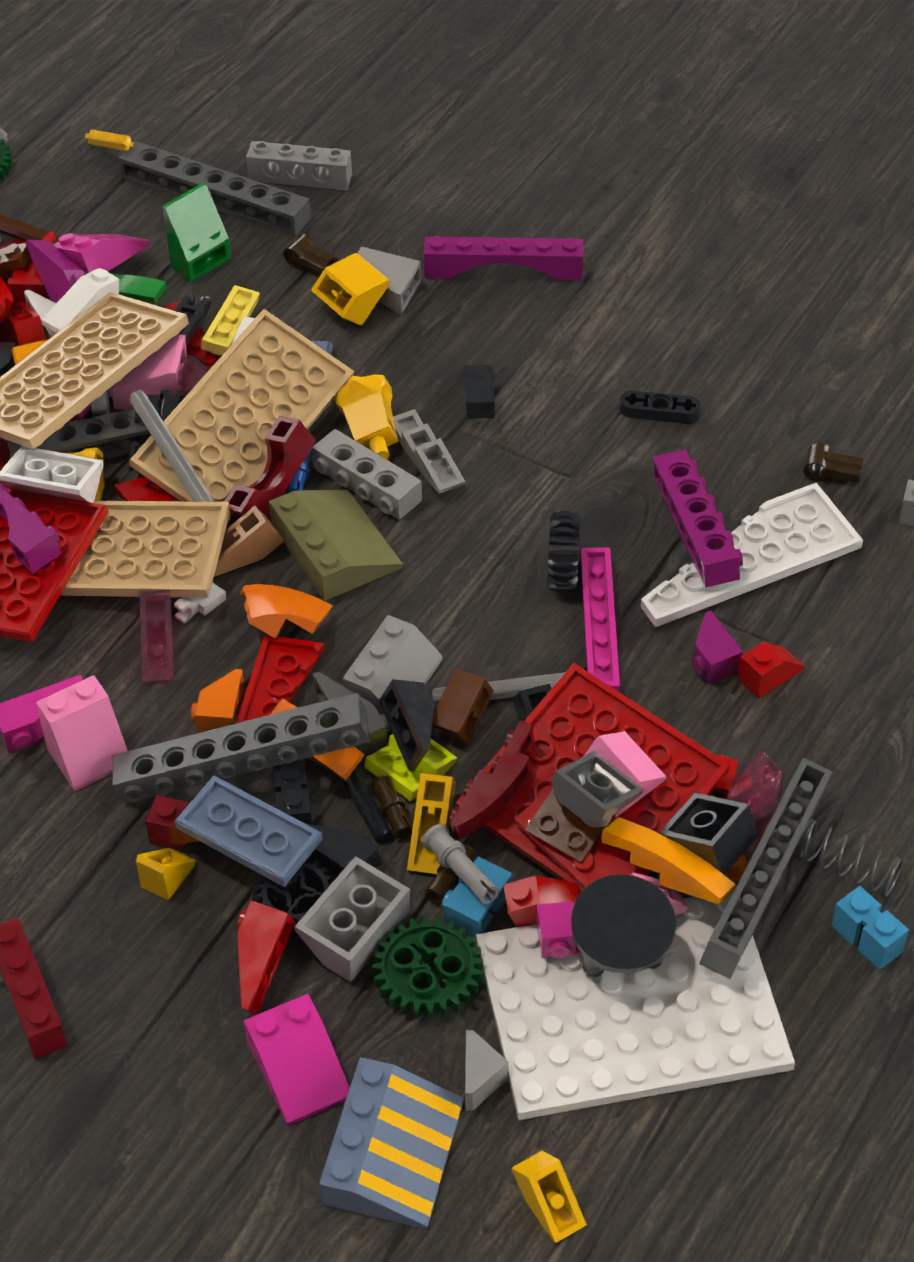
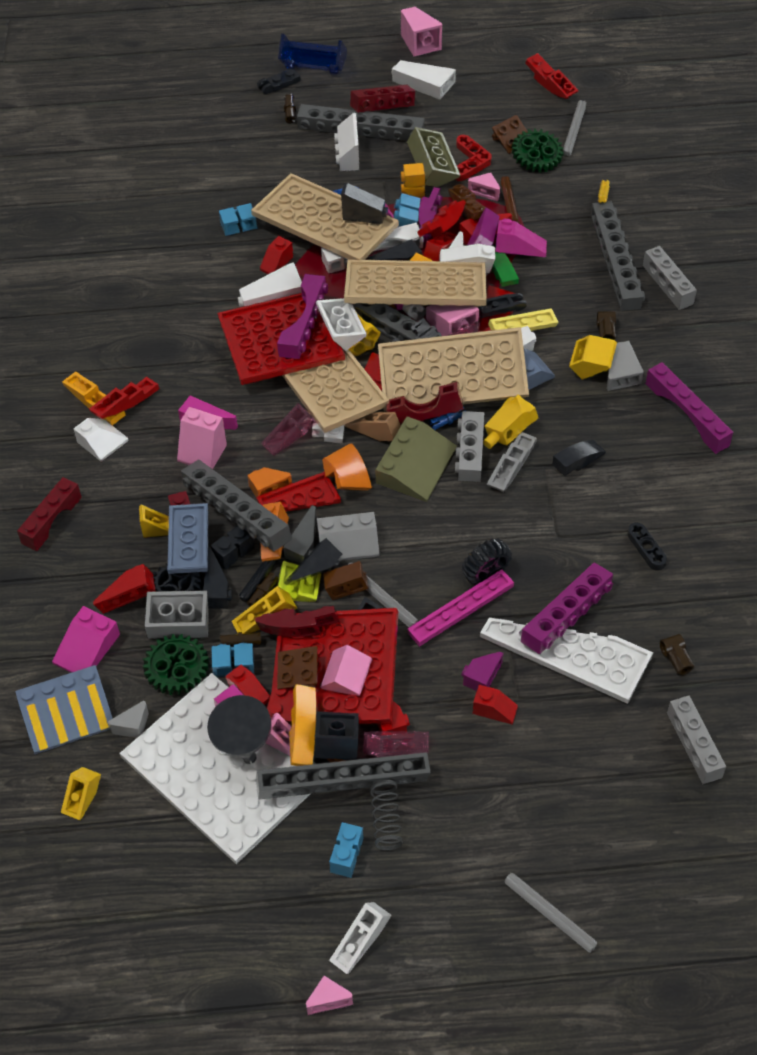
camera: 55 degrees right, 5 degrees up
light grey axle [130,390,214,502] -> none
slope [162,182,231,283] -> none
light grey pin [422,824,499,904] -> none
dark grey slope [551,751,644,828] -> none

